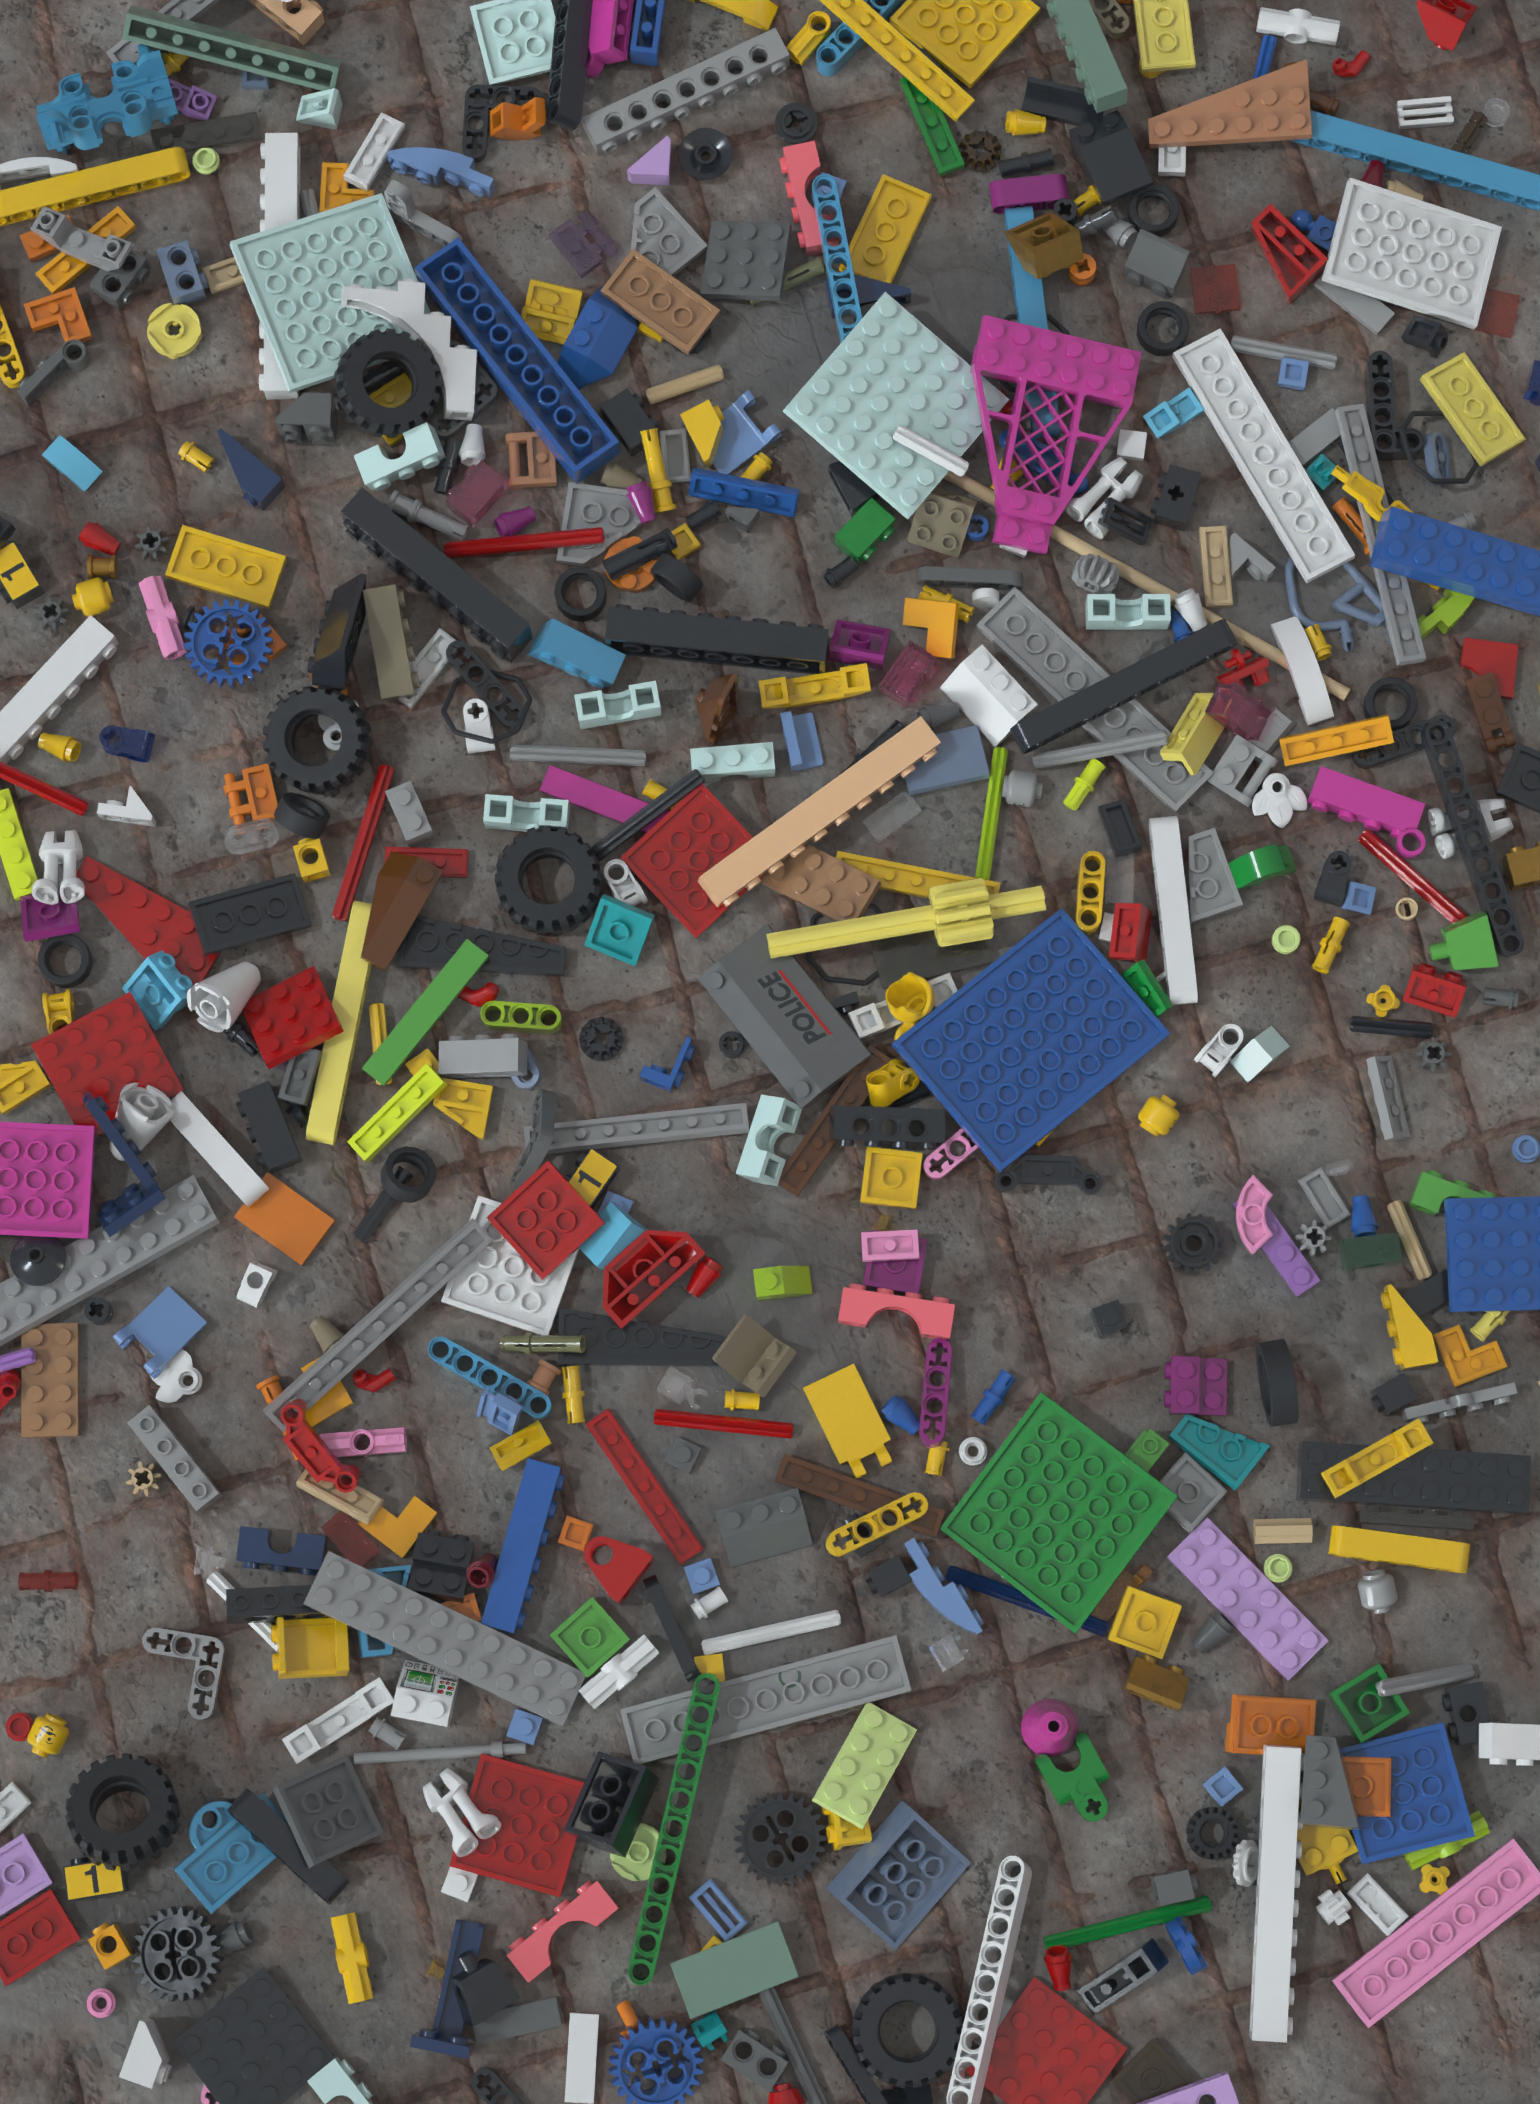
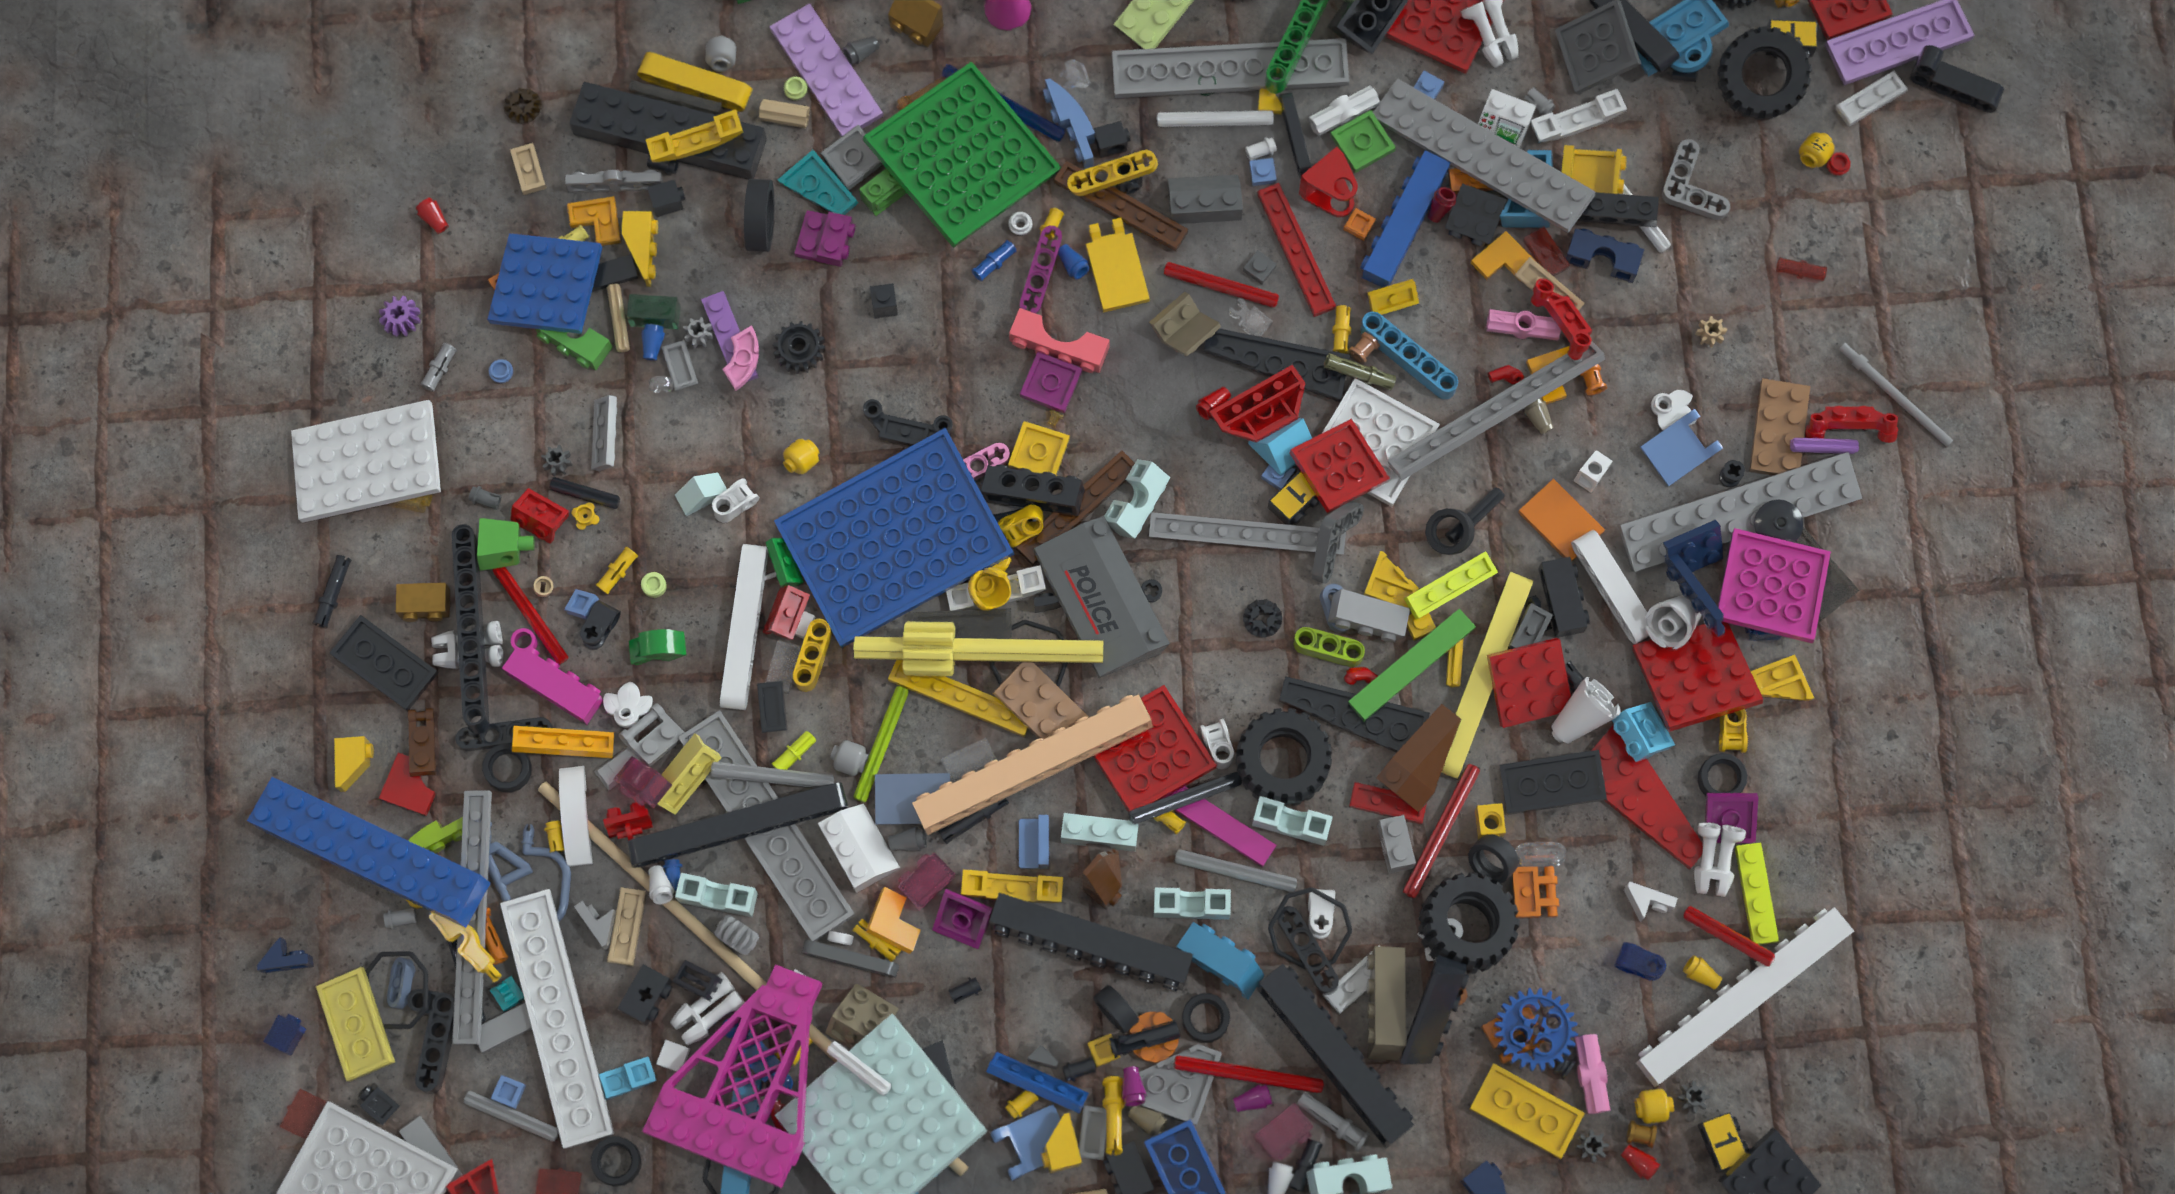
camera: 170 degrees left, 5 degrees down
light grey brick [127,1405,223,1513] -> none
clear tile [194,1546,226,1576] -> none
light grey bar [354,1741,526,1764] -> none
medium blue plate [476,1387,522,1436] -> none
nougat plate [505,432,557,490] -> none
teal plate [584,894,655,966] -> none
blue bracket [640,1036,695,1093] -> none
yellow pin [724,1388,760,1411] -> none
lime slope [753,1266,813,1301] -> none
green brick [834,497,895,565] -> none
bright pink plate [861,1229,919,1262] -> none
blue bush [966,514,989,542] -> none
yellow plate [1108,1585,1182,1659] -> none
light grey wing [1188,828,1243,924] -> none

